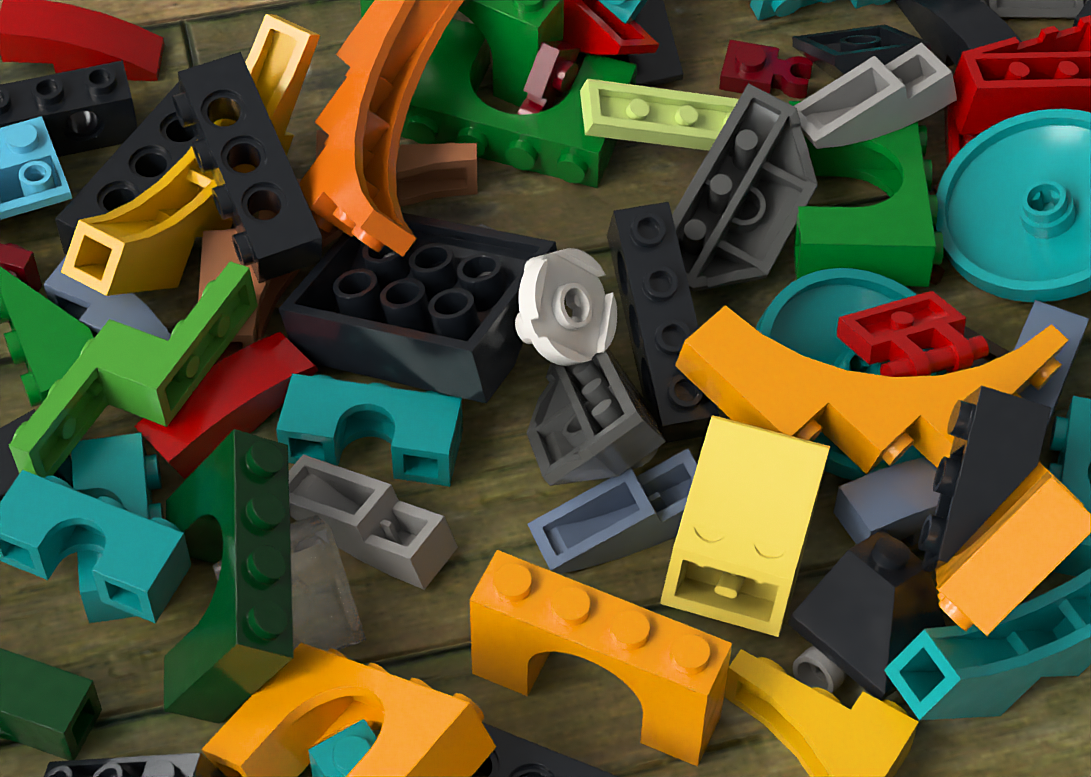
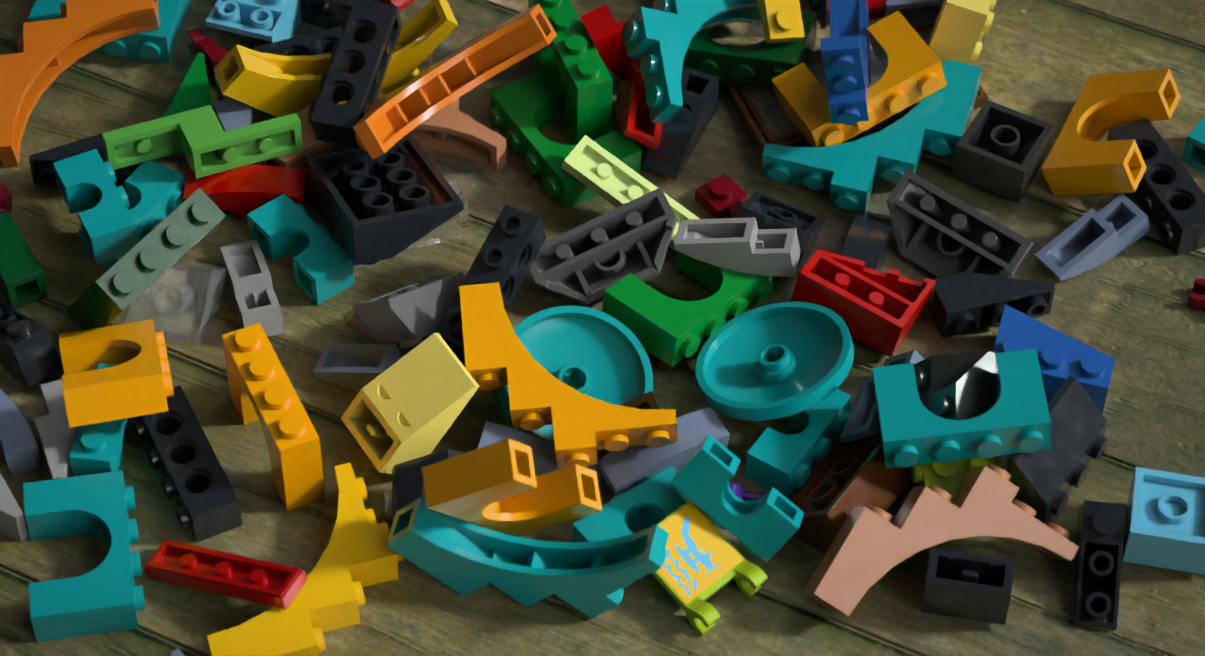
camera: 40 degrees right, 5 degrees down
white plate [515,248,617,366] -> none
dark red plate [517,40,580,115] -> none
red plate [837,291,989,377] -> none
black slope [918,386,1051,572] -> none

